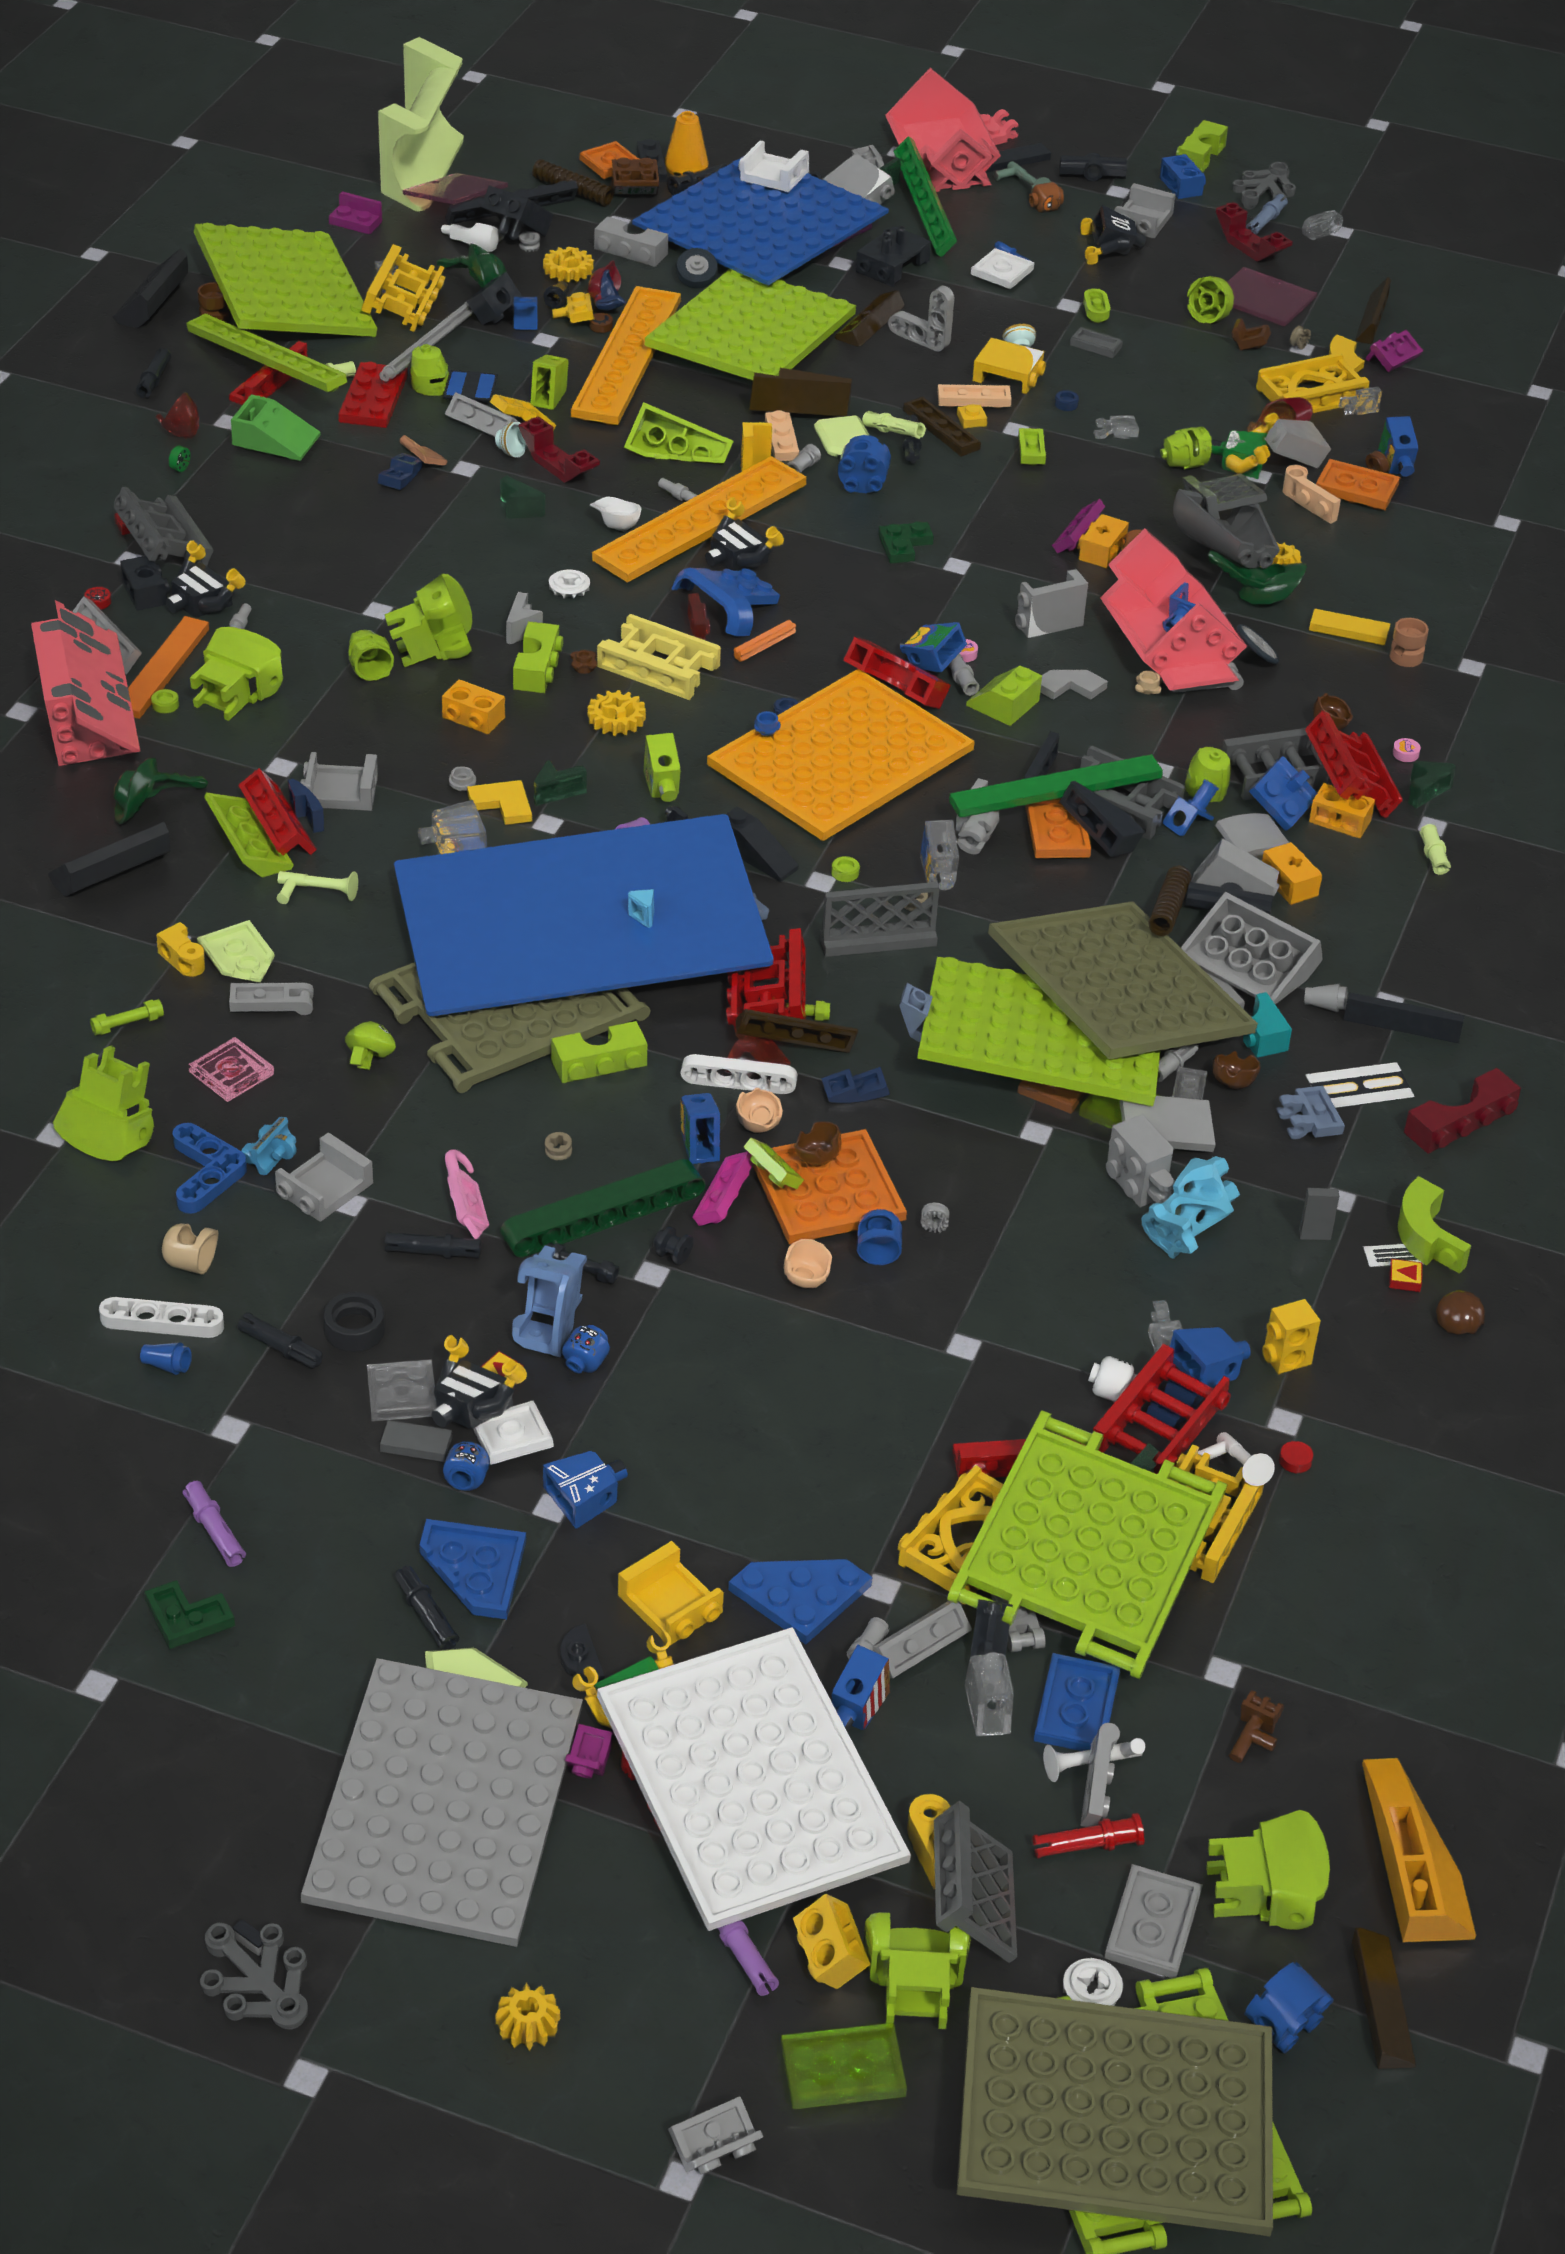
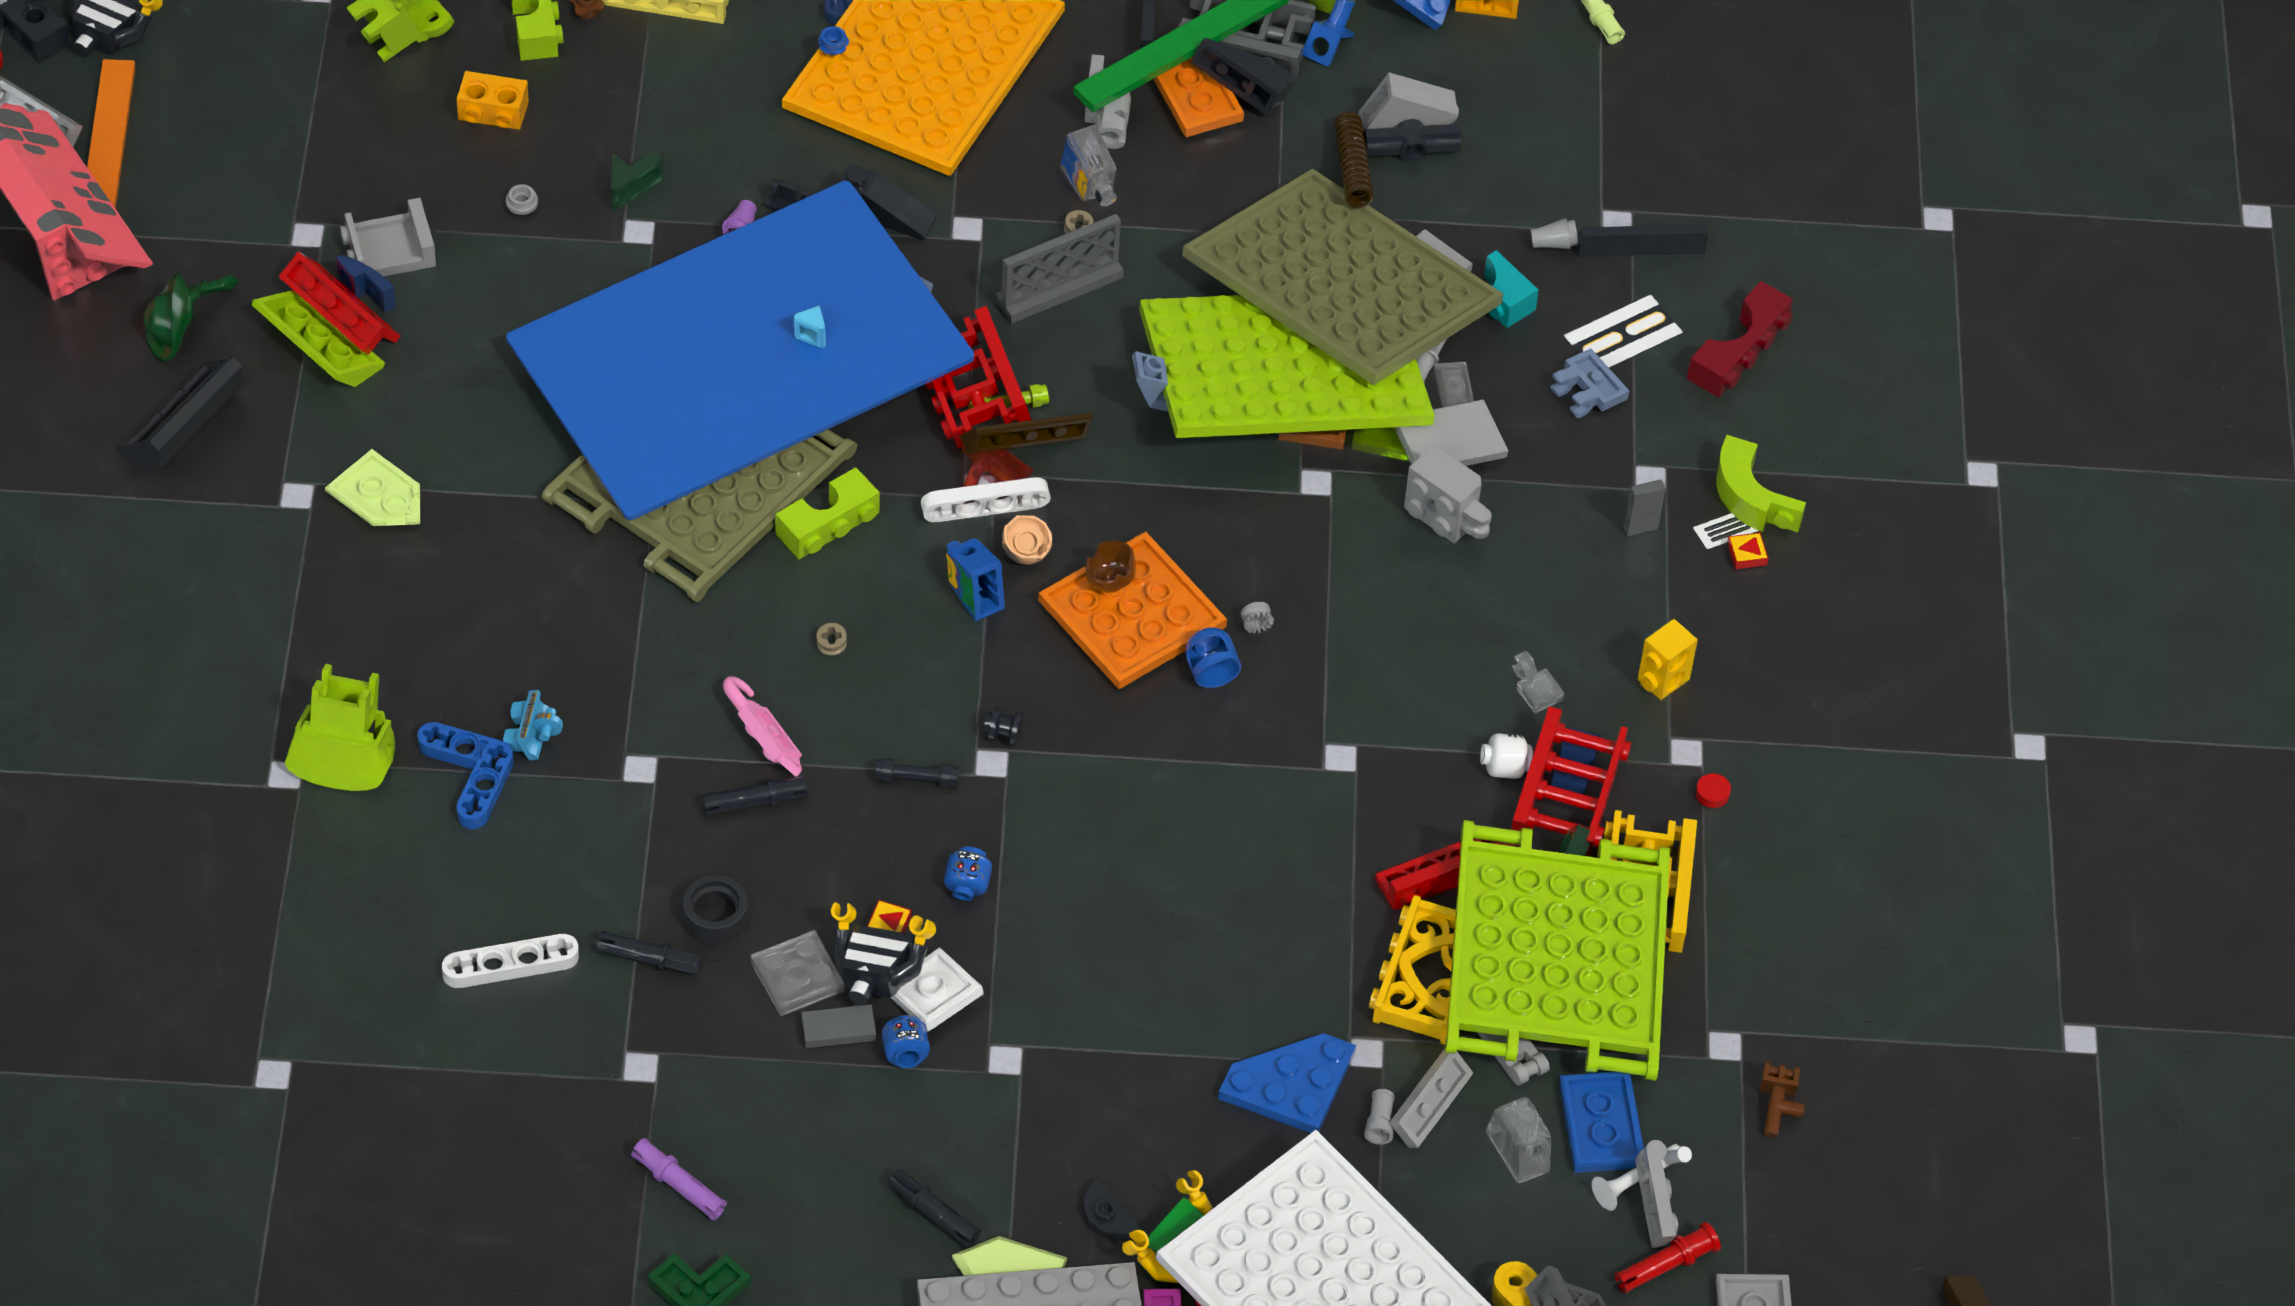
camera: 20 degrees left, 10 degrees up
lime bar [90,999,164,1036] -> none
blue cone [140,1343,192,1375] -> none
lime tile [151,689,179,713] -> none
yellow leg [157,922,205,977] -> none
tan helmet [162,1223,219,1274] -> none
clear pink tile [188,1037,274,1102] -> none
lime piece [190,627,283,721] -> none
light grey bar [229,604,252,629] -> none
light grey plate [229,983,314,1015] -> none
light grey panel [275,1132,373,1222] -> none
yellowish green piece [276,871,358,904] -> none
lime piece [345,1021,396,1070] -> none
lime helmet [348,630,394,681] -> none
clear torso [418,800,486,854] -> none
blue plate [419,1519,526,1620] -> none
yellow tile [467,780,532,825] -> none
dark green beam [500,1159,706,1257] -> none
medium blue piece [512,1246,587,1357] -> none
blue torso [543,1451,628,1529] -> none
yellow gear [588,690,646,736] -> none
yellow panel [618,1541,724,1645] -> none
lime torso [643,733,681,802] -> none
dark pink plate [693,1151,754,1226] -> none
lime plate [744,1138,804,1189] -> none
light nougat hair [784,1239,832,1288] -> none
dark blue slope [821,1067,890,1103] -> none
lime tile [831,856,860,882] -> none
blue torso [832,1645,890,1733] -> none
black hinge [969,1599,1013,1674] -> none
medium azure hips [1141,1156,1240,1259] -> none
blue torso [1170,1327,1251,1387] -> none
light grey slope [1181,892,1323,1004] -> none
white piece [1198,1432,1275,1486] -> none
lime piece [1206,1810,1330,1930] -> none
reddish brown hair [1212,1051,1261,1089] -> none
light grey slope [1215,813,1289,860] -> none
light orange brick [1262,842,1322,905] -> none
light orange wedge [1362,1758,1476,1942] -> none
reddish brown hair [1436,1290,1485,1335] -> none

